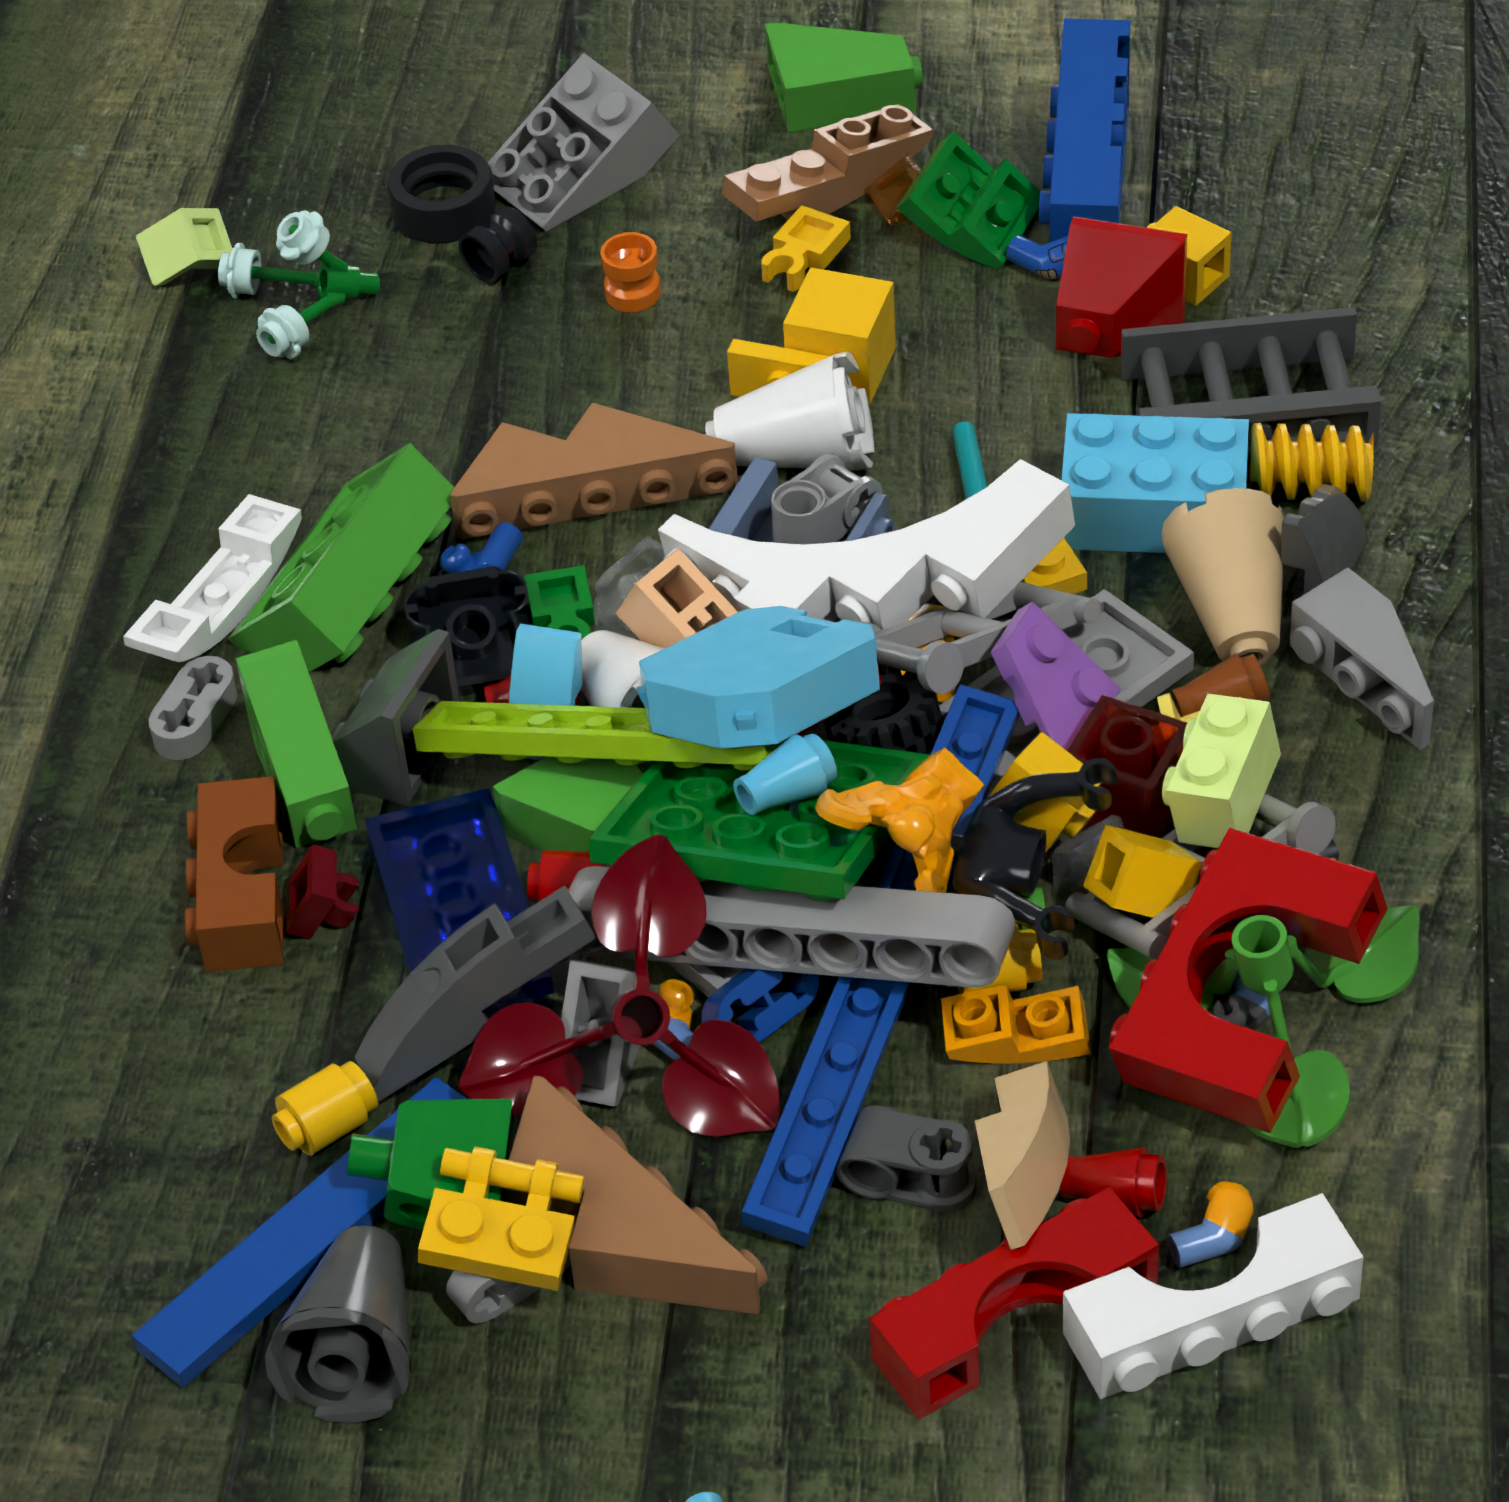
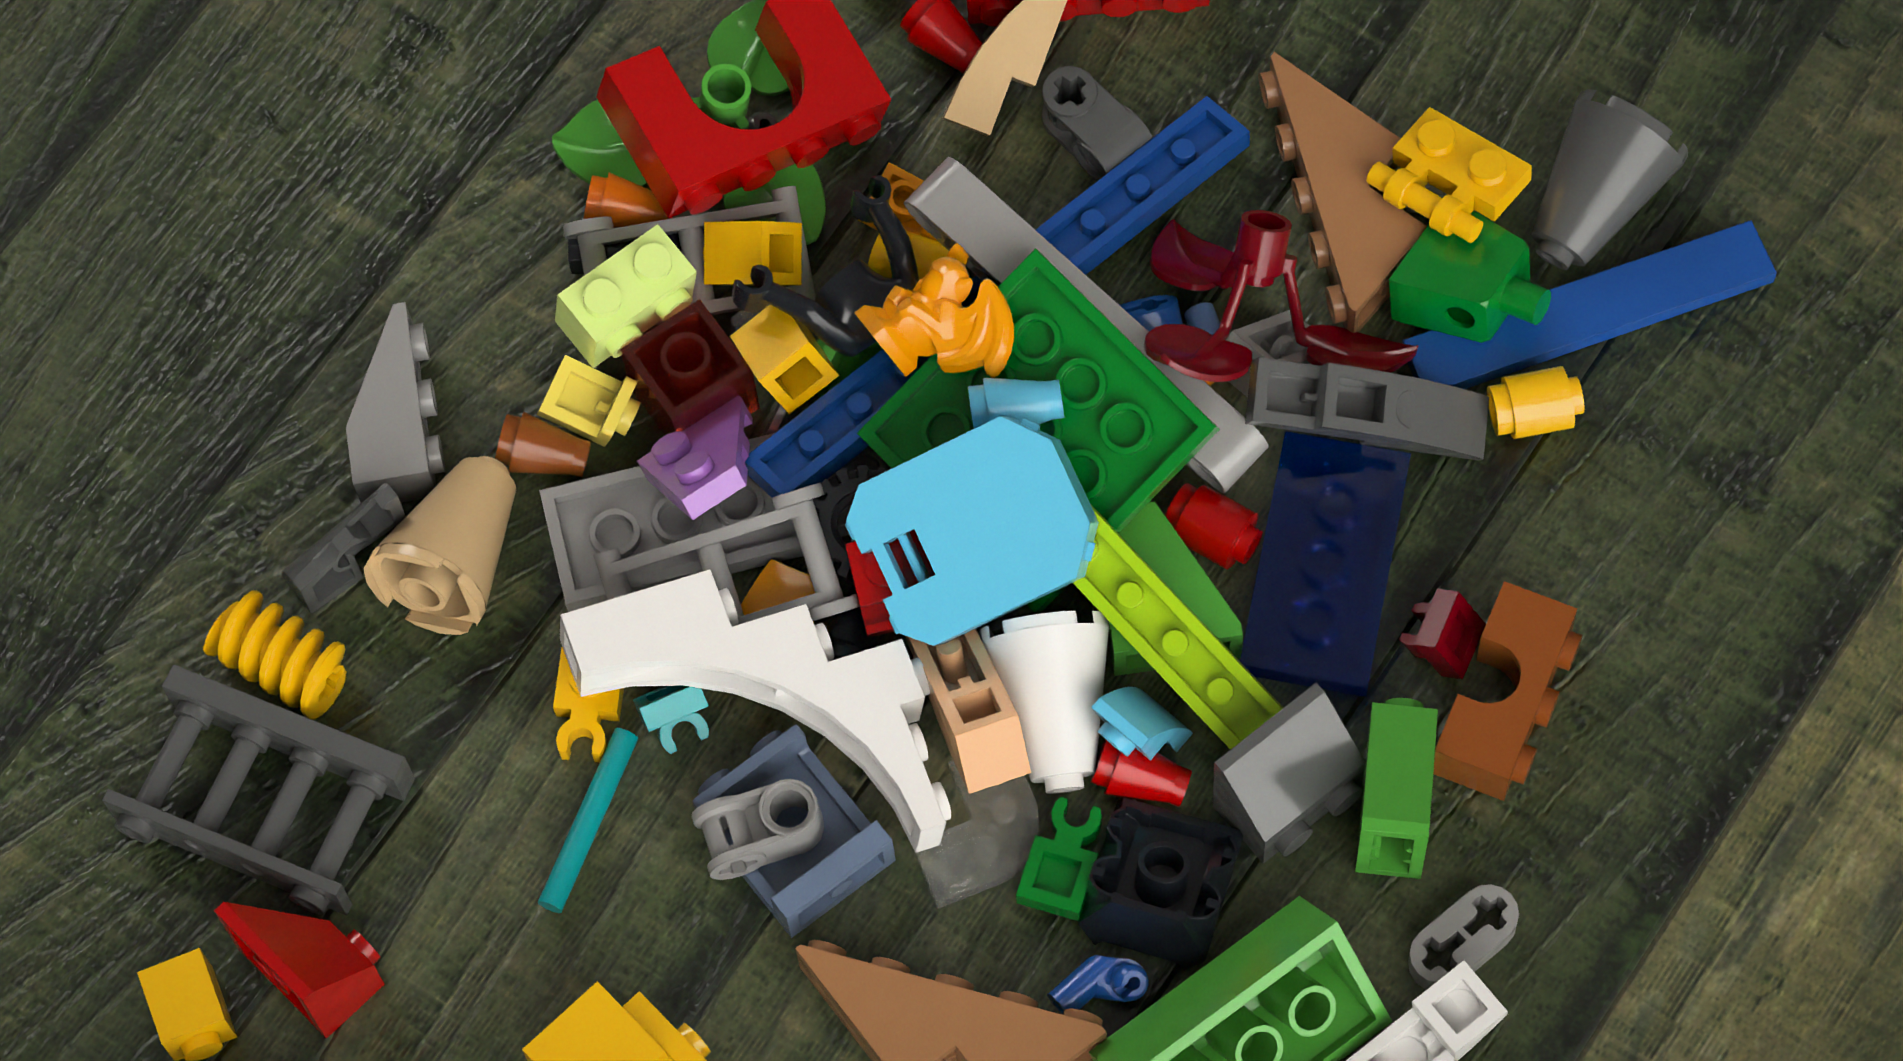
camera: 150 degrees left, 20 degrees up
white cone [705,352,874,471] -> none
medium azure brick [1061,413,1249,553] -> none

